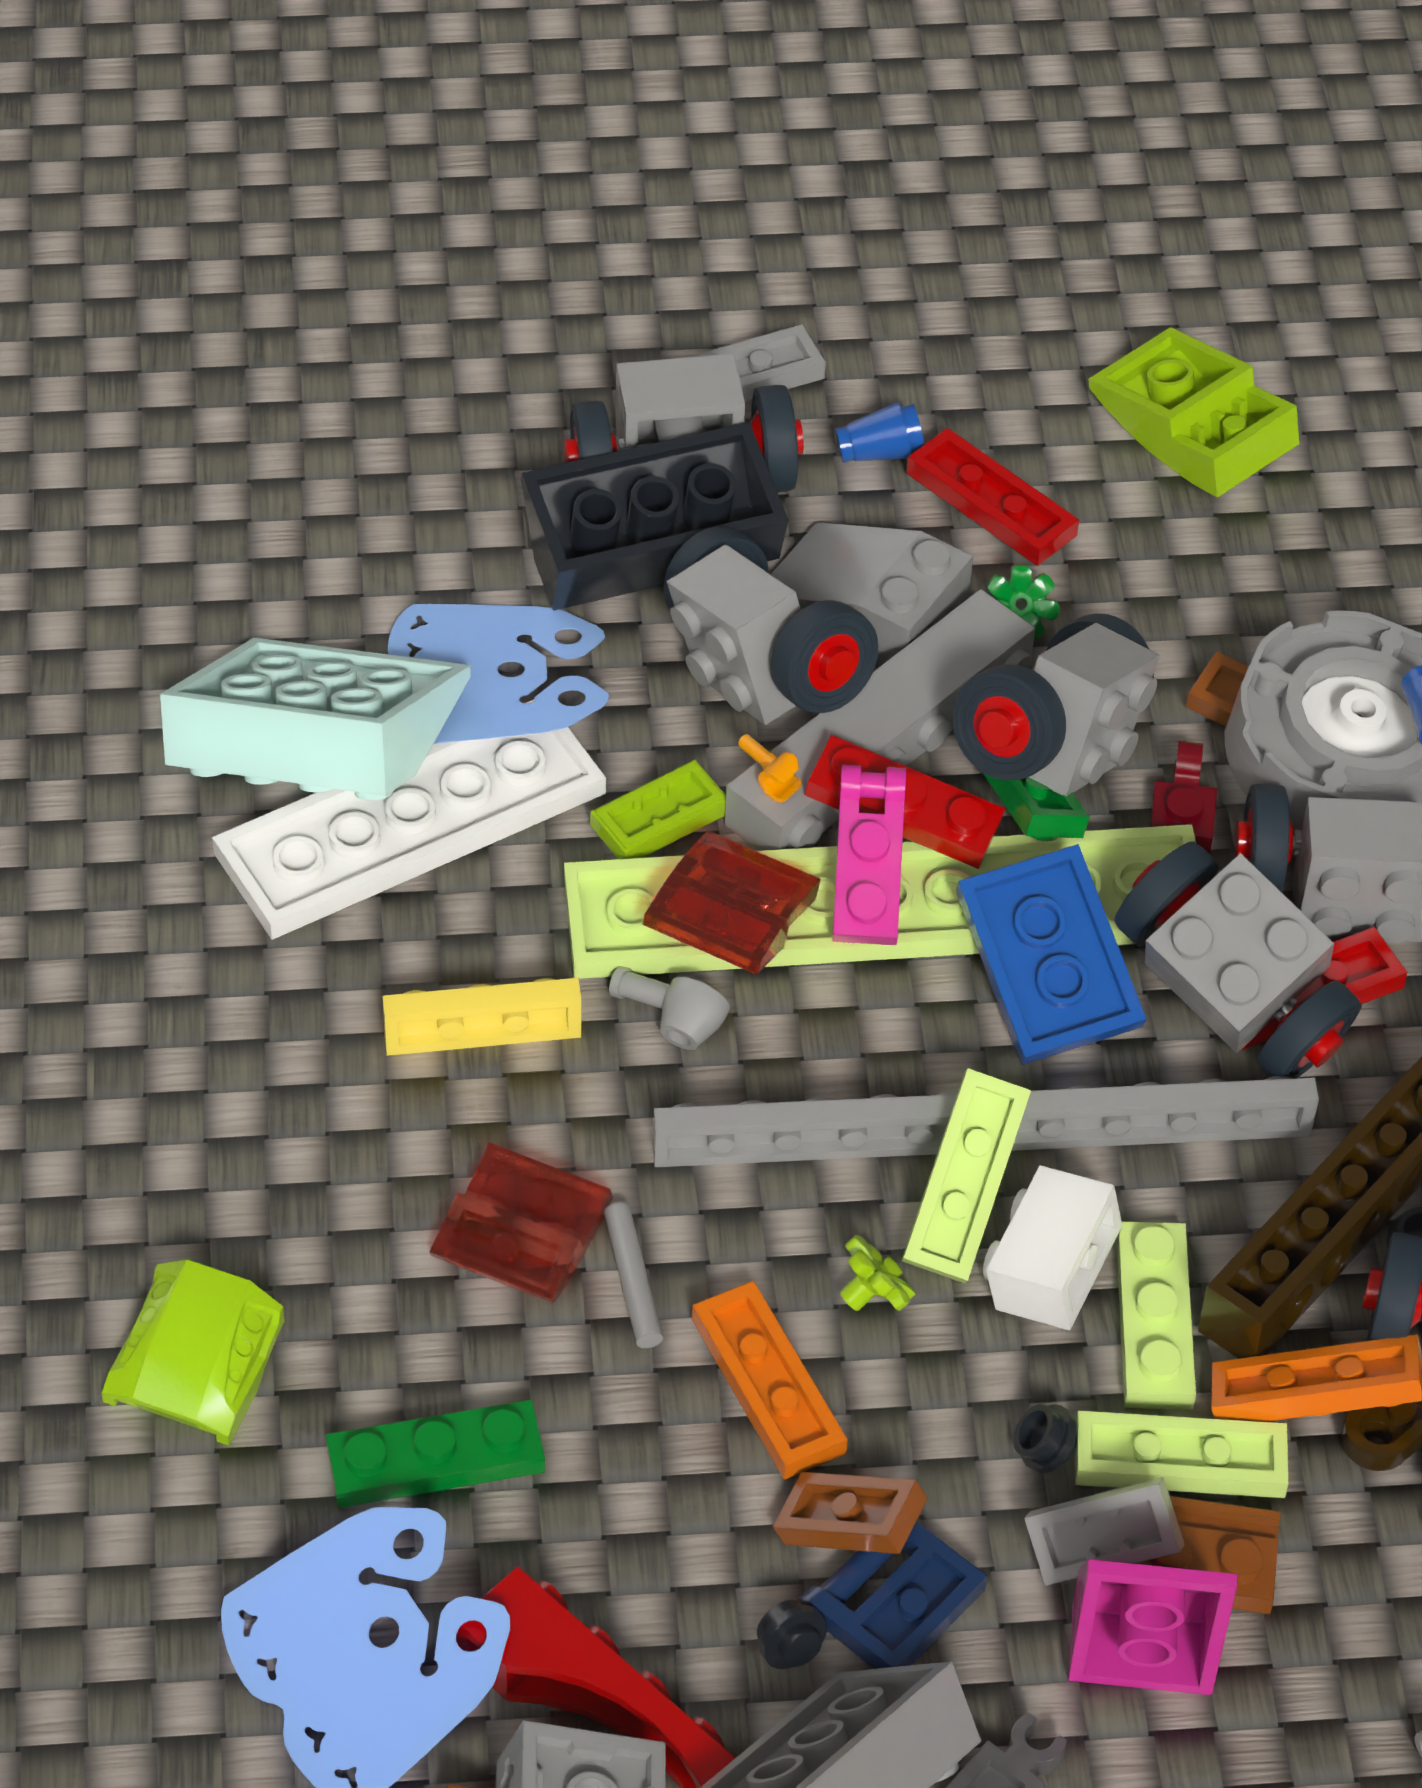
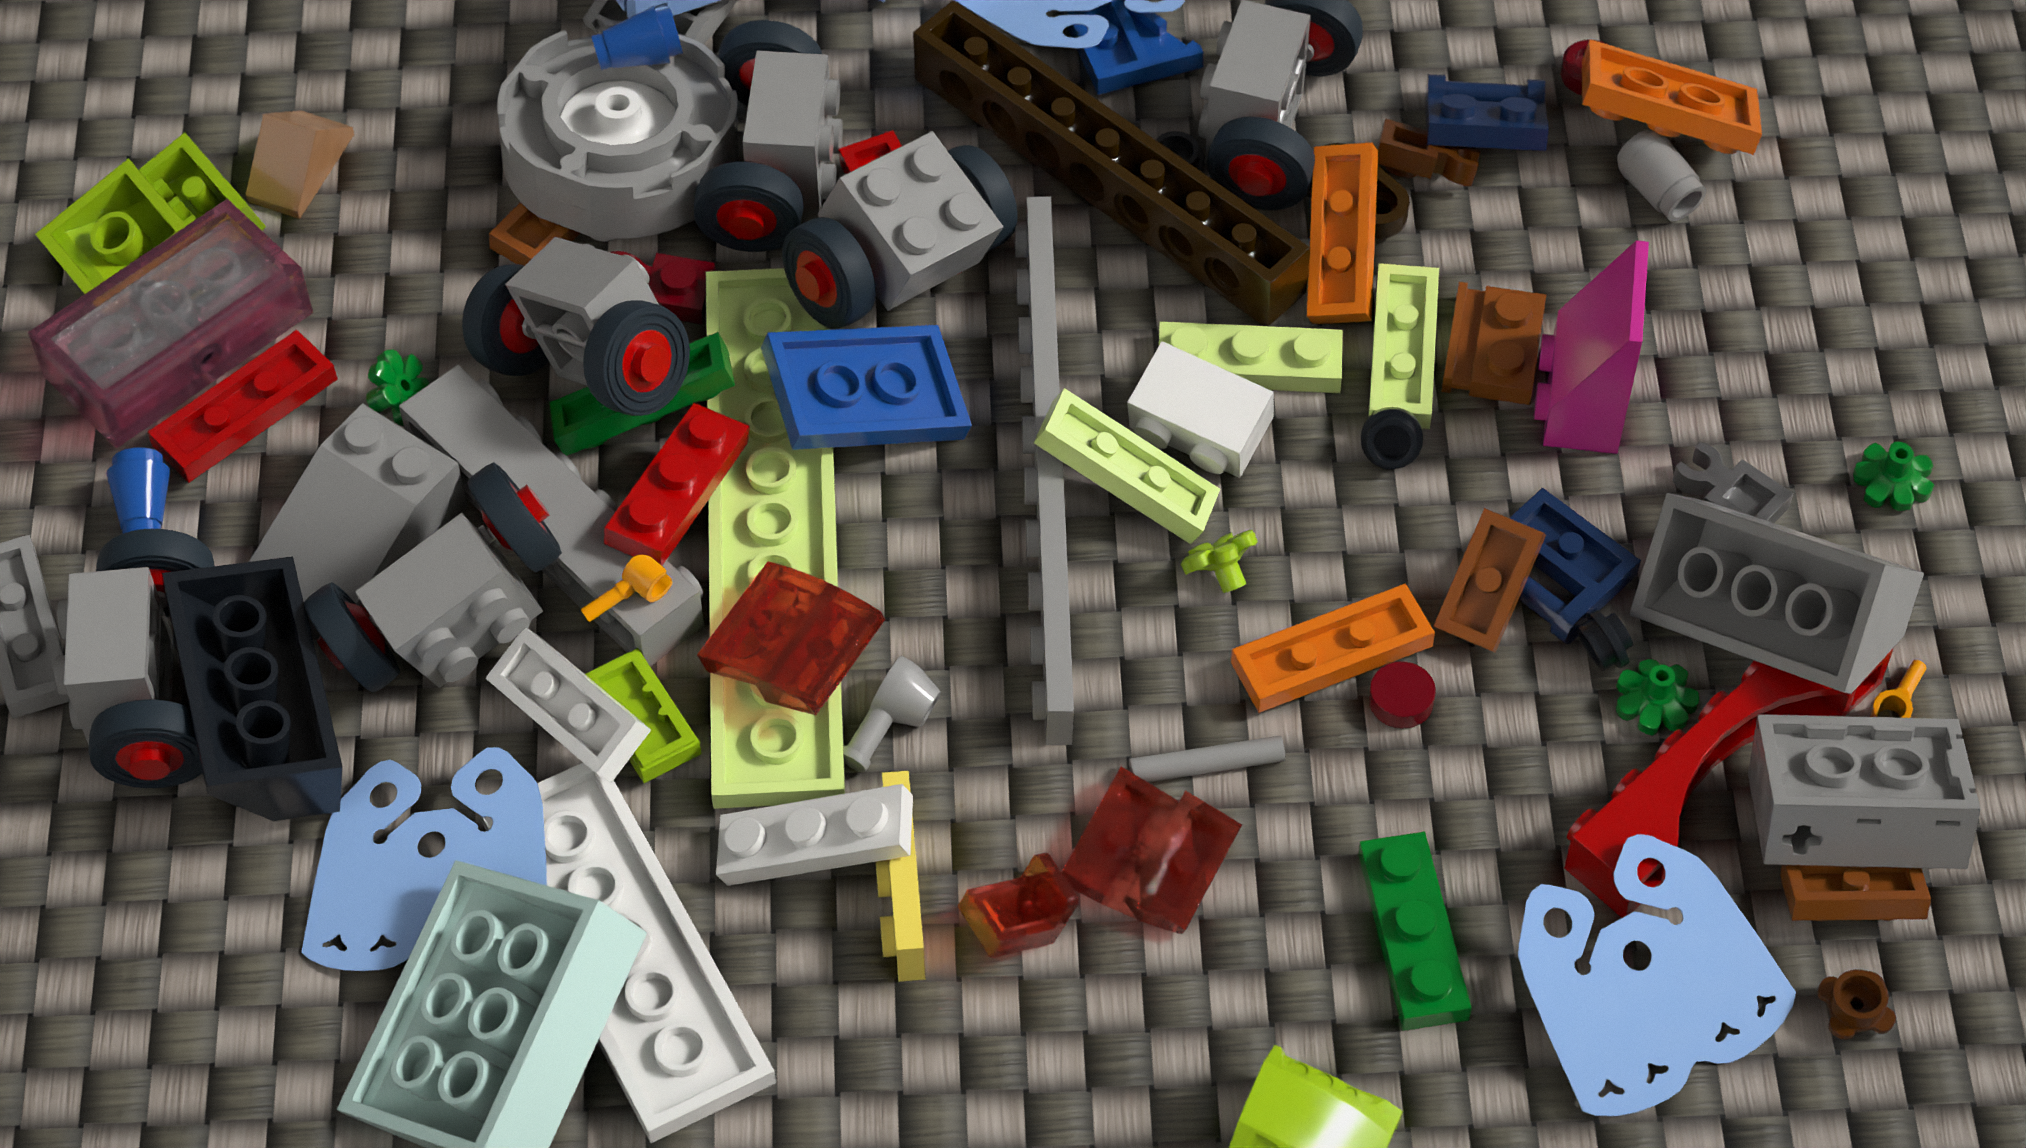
camera: 85 degrees left, 5 degrees up
dark pink plate [832,764,906,945] -> none
light grey tile [1024,1477,1185,1586] -> none
none -> brick [28,199,313,449]
none -> medium nougat slope [245,111,355,219]
none -> white plate [486,628,651,783]
none -> white plate [716,784,913,886]
none -> clear red bracket [957,852,1079,959]
none -> dark red tile [1369,661,1436,729]
none -> green plant [1616,659,1699,736]

